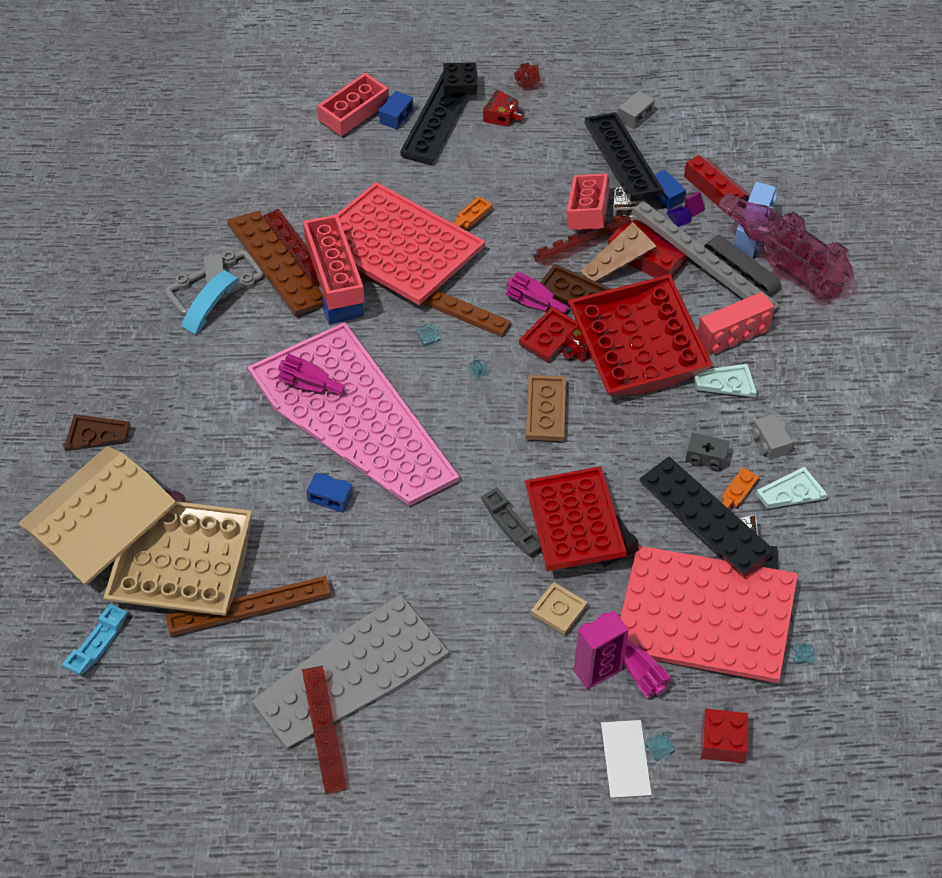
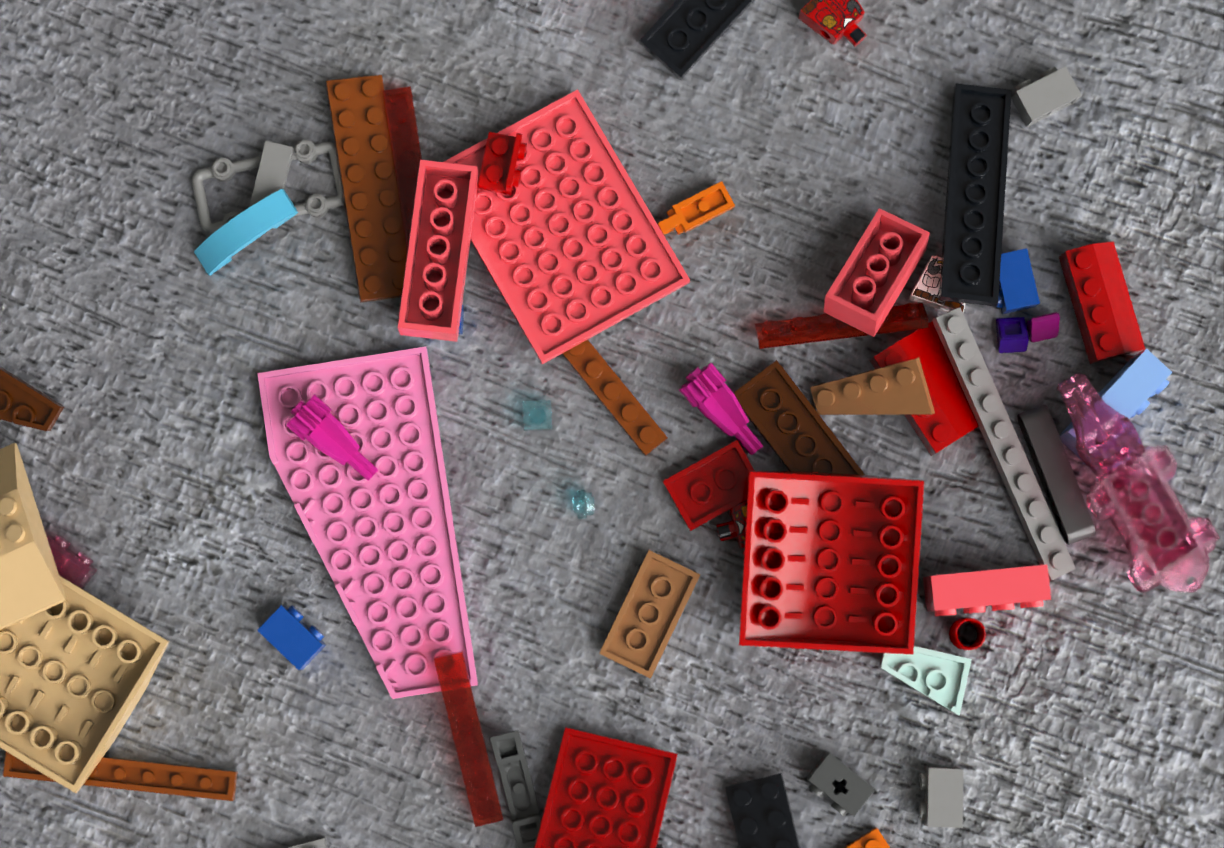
camera: 25 degrees right, 30 degrees up
none -> clear red plate [434,651,504,827]
none -> red bracket [478,132,527,195]
none -> red piece [949,618,986,650]

